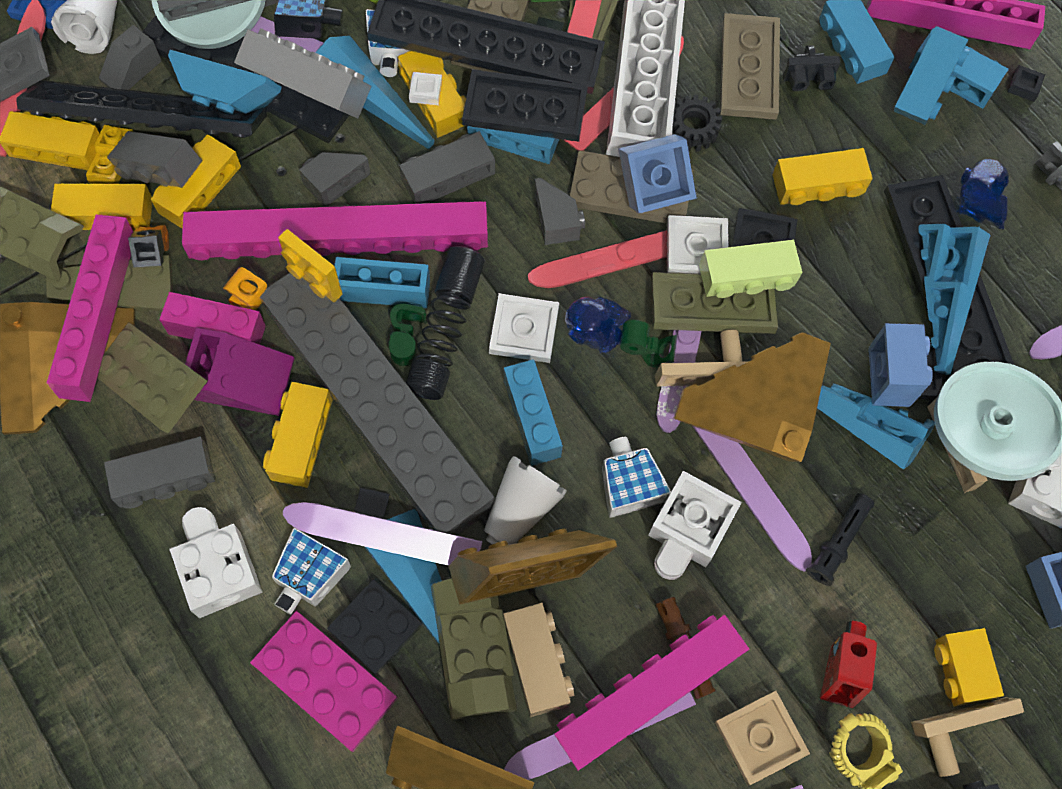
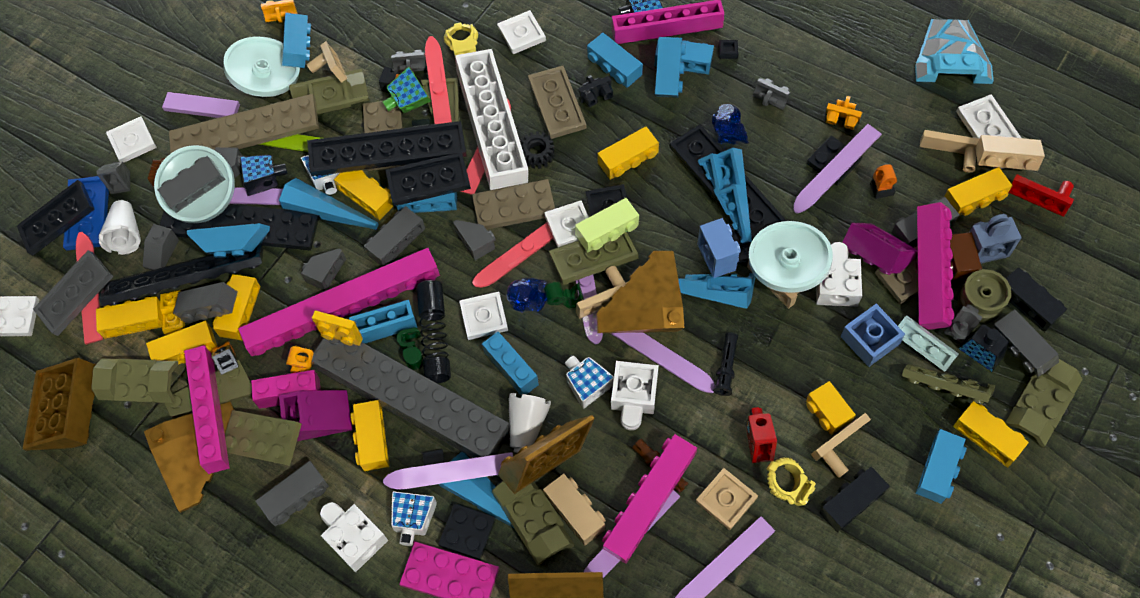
camera: 15 degrees left, 5 degrees down
light grey brick [234,28,372,119] -> none
white tile [409,72,442,105] -> none
medium blue brick [618,134,696,213] -> none

